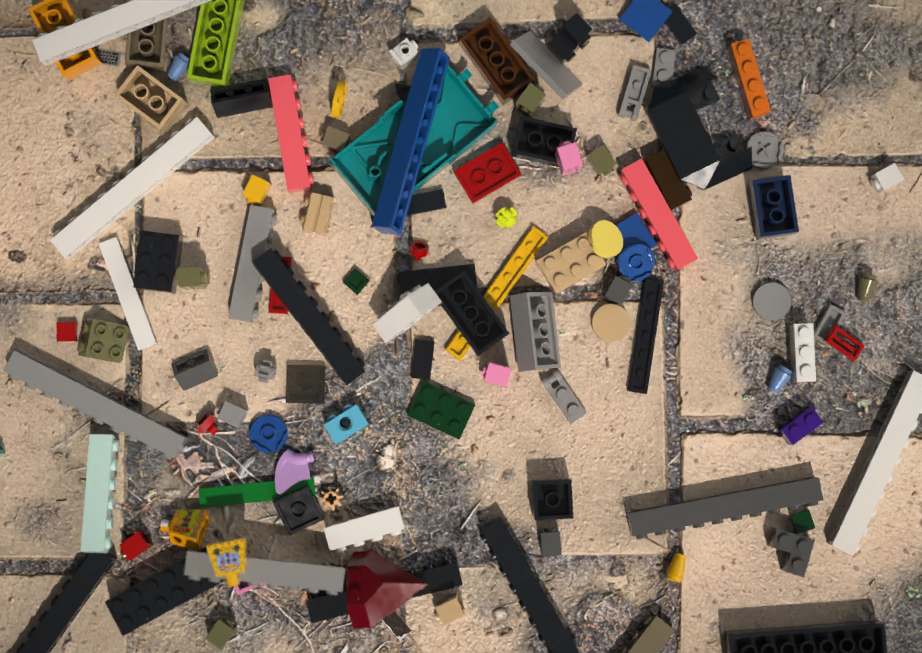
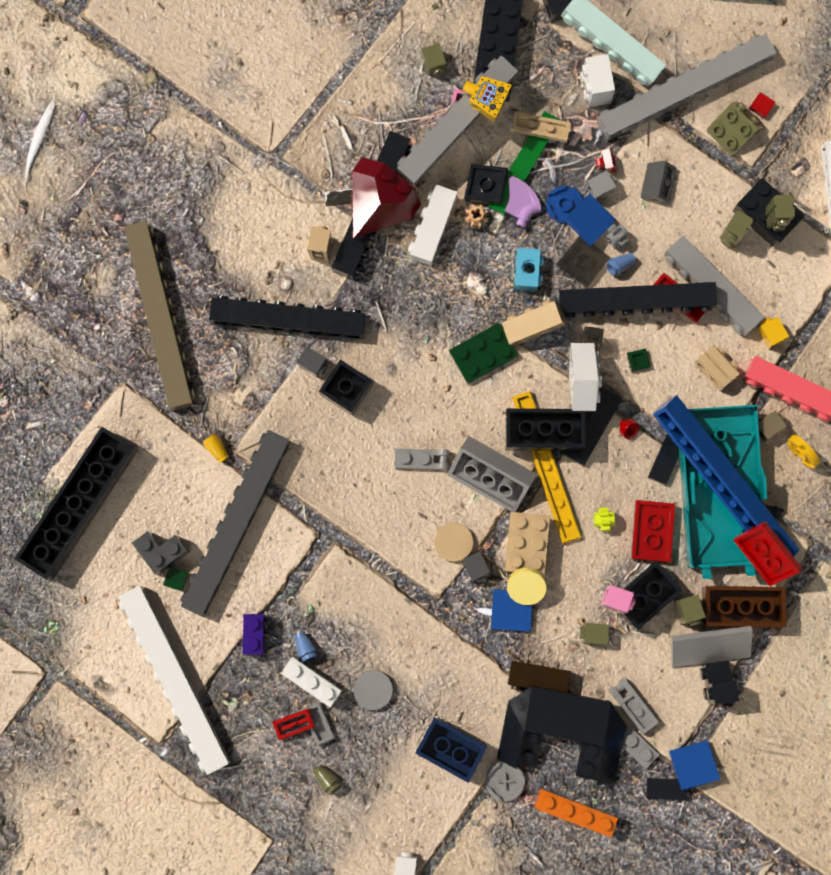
camera: 130 degrees right, 5 degrees down
white tile [99,237,157,351] -> none
red brick [119,530,153,561] -> none
light orange torso [160,510,210,551] -> none
white brick [389,38,419,70] -> none
black tile [411,340,435,380] -> none
bright pink brick [481,363,511,387] -> none
blue tile [617,243,655,281] -> none
coral brick [619,158,698,271] -> none
black tile [627,278,664,394] -> none
none -> tan brick [502,300,567,346]
none -> tan plate [511,111,571,143]
none -> blue tile [563,193,616,246]
none -> white brick [580,54,615,107]
none -> clear smoke brick [581,326,604,355]
none -> medium blue cone [606,253,636,276]
none -> red plate [733,521,802,586]
none -> olive brick [766,194,795,231]

